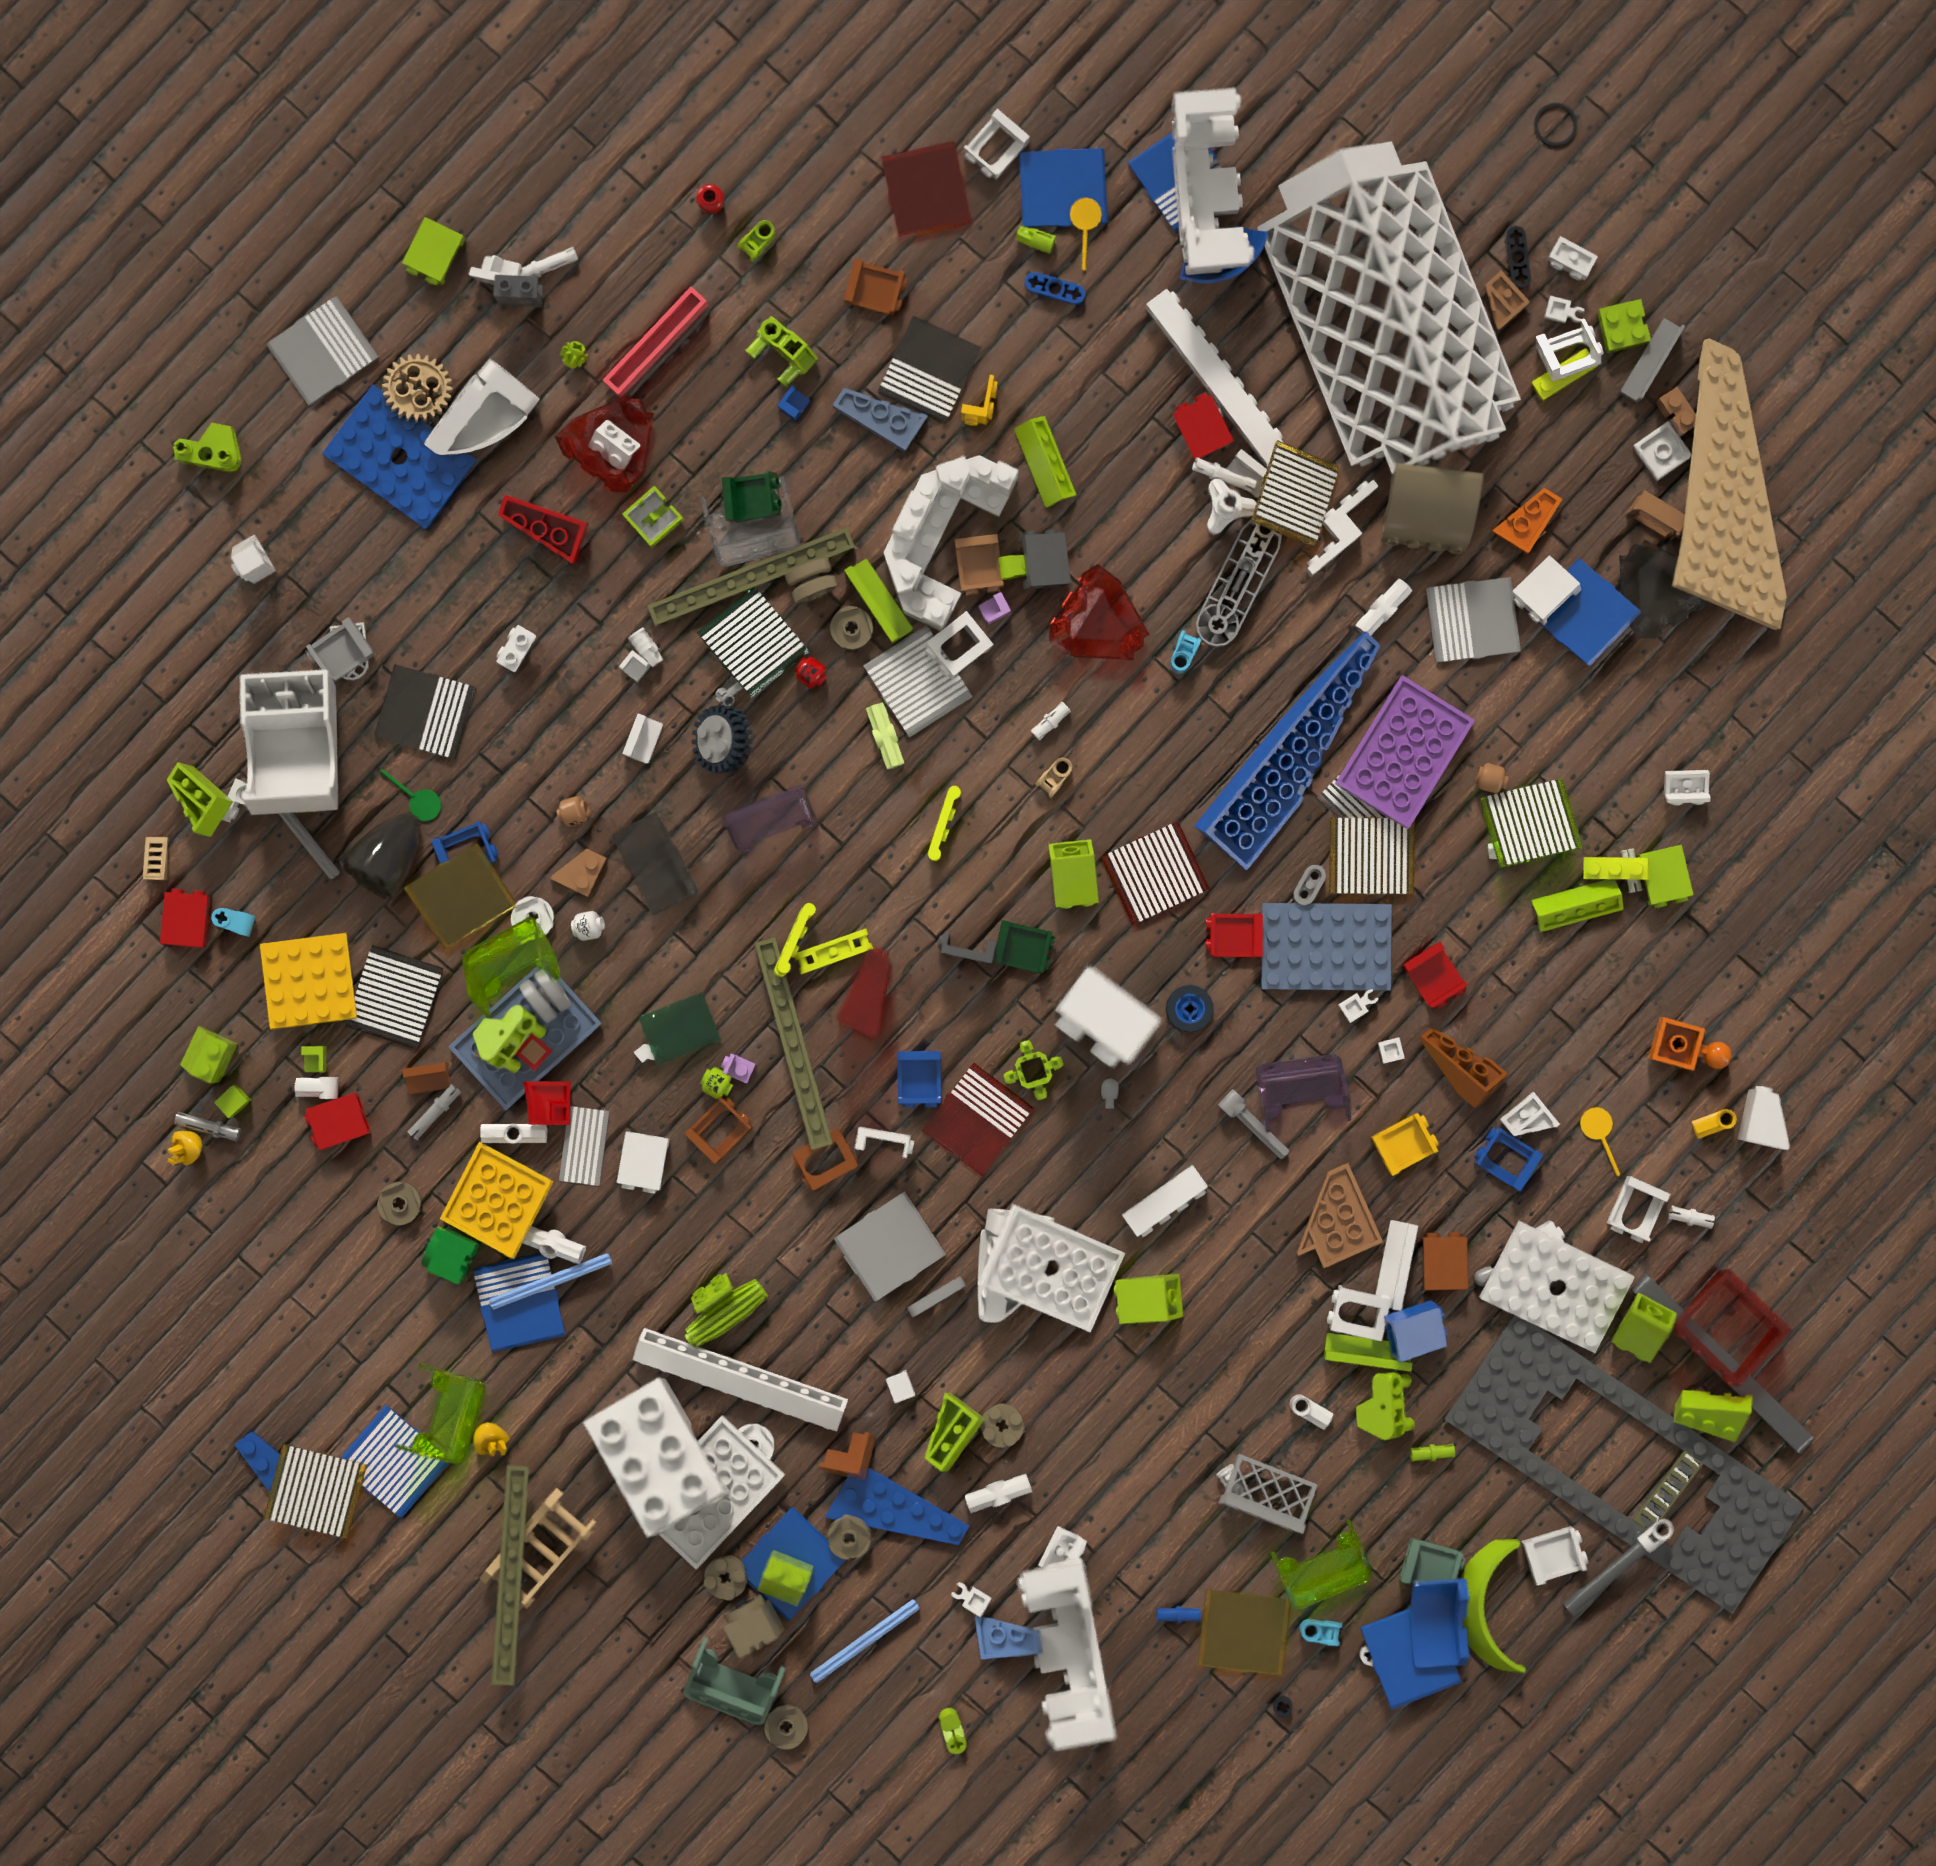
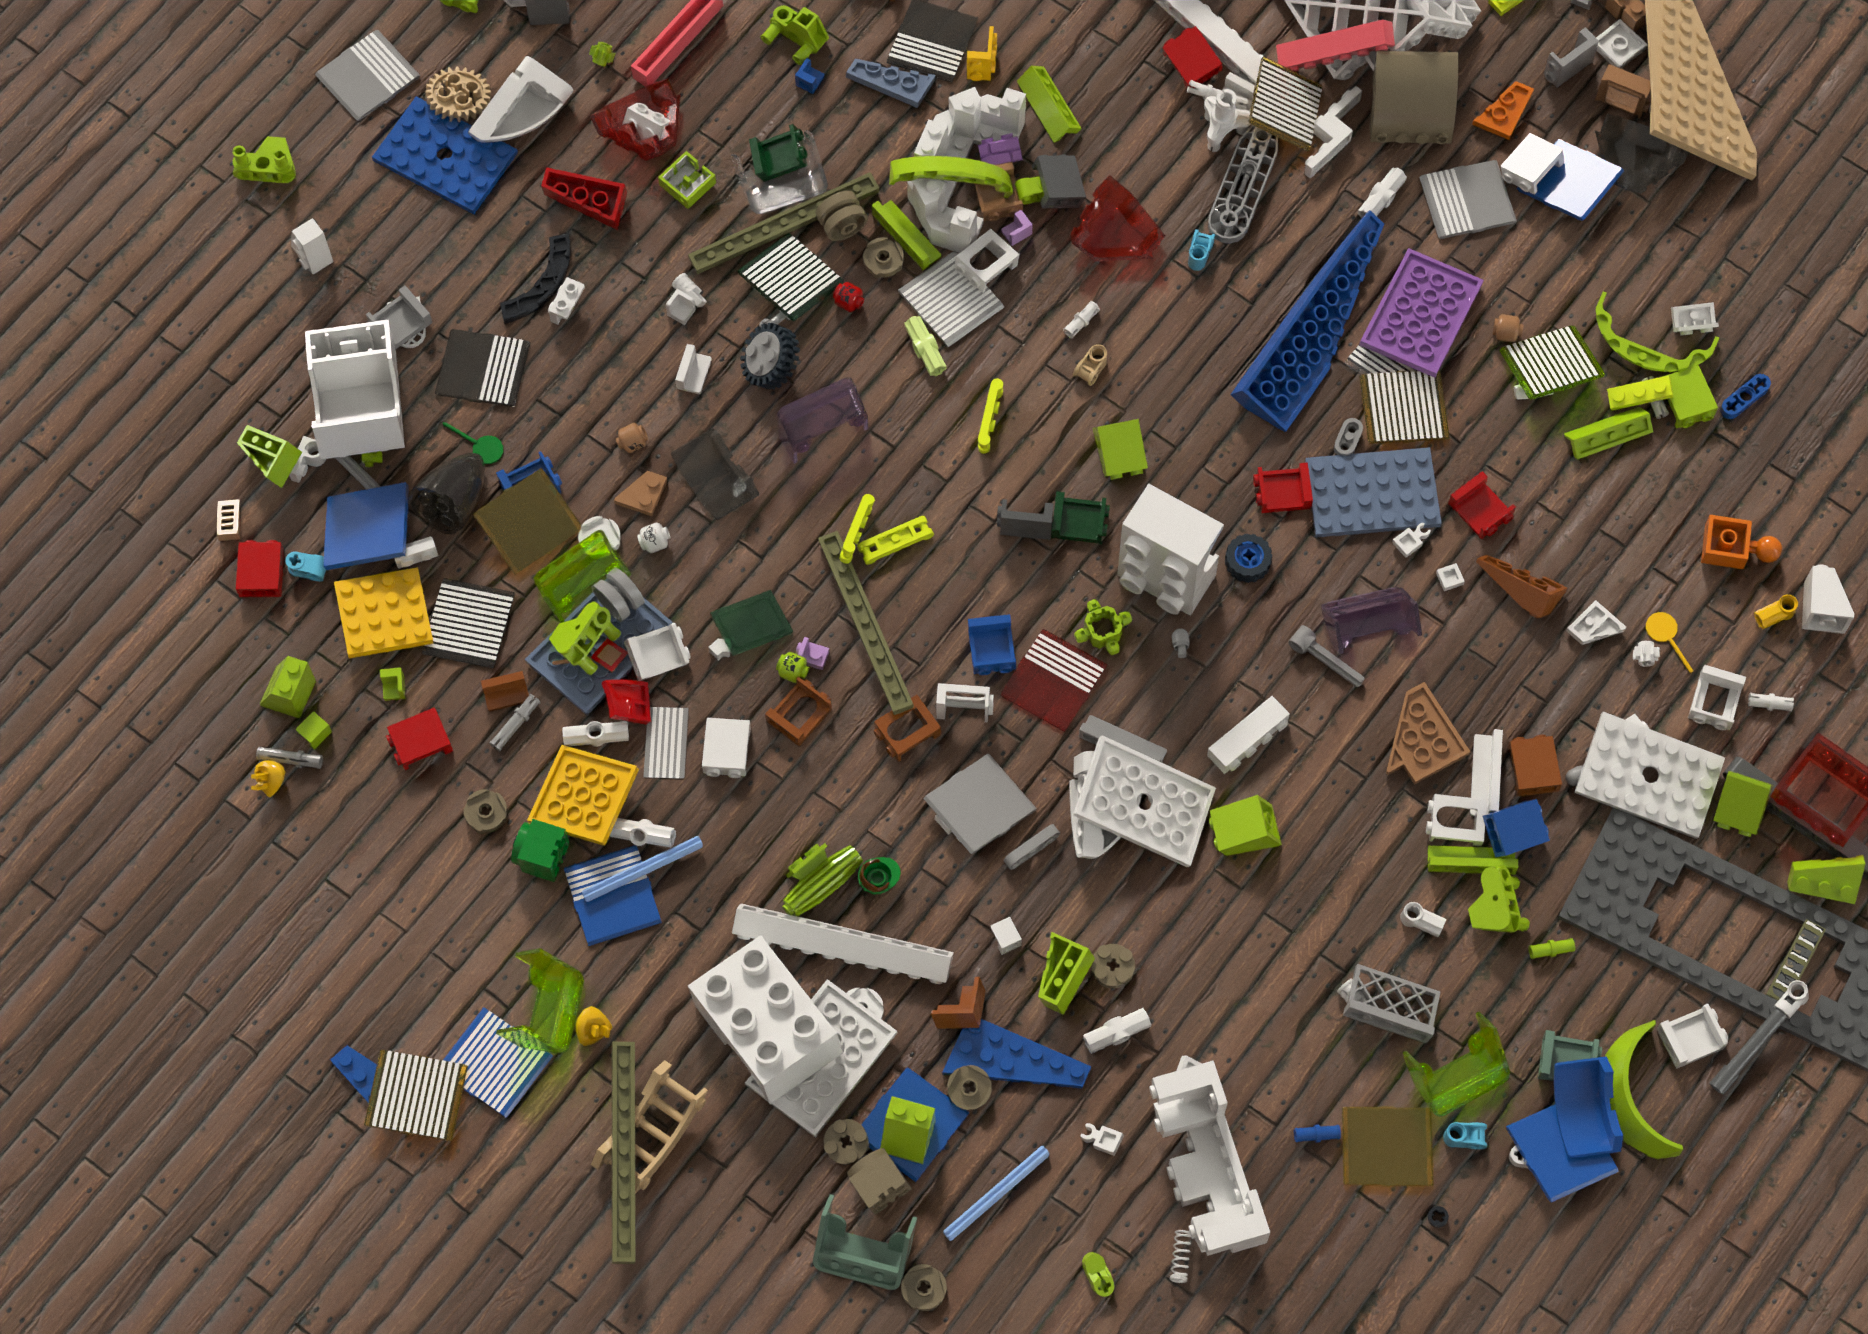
camera: 10 degrees left, 20 degrees down
white piece [295,1077,339,1099] -> none
clear red windscreen [835,947,891,1039] -> none
medium blue wing [975,1615,1043,1659] -> none
piece [1101,821,1210,925] -> none
yellow panel [1371,1113,1439,1176] -> none
blue panel [1474,1127,1543,1191] -> none
none -> blue tile [323,482,409,570]
none -> white bracket [394,536,438,569]
none -> black tile [500,233,571,324]
none -> white panel [624,623,690,681]
none -> green piece [858,857,901,894]
none -> lime windscreen [889,156,1013,198]
none -> medium lavender brick [978,133,1023,165]
none -> light grey panel [1079,715,1167,763]
none -> white piece [1170,1230,1191,1283]
none -> coral brick [1276,20,1395,73]
none -> light grey panel [1544,27,1599,87]
none -> lime windscreen [1595,291,1719,372]
none -> white gear [1633,641,1660,667]
none -> blue beam [1720,374,1771,419]

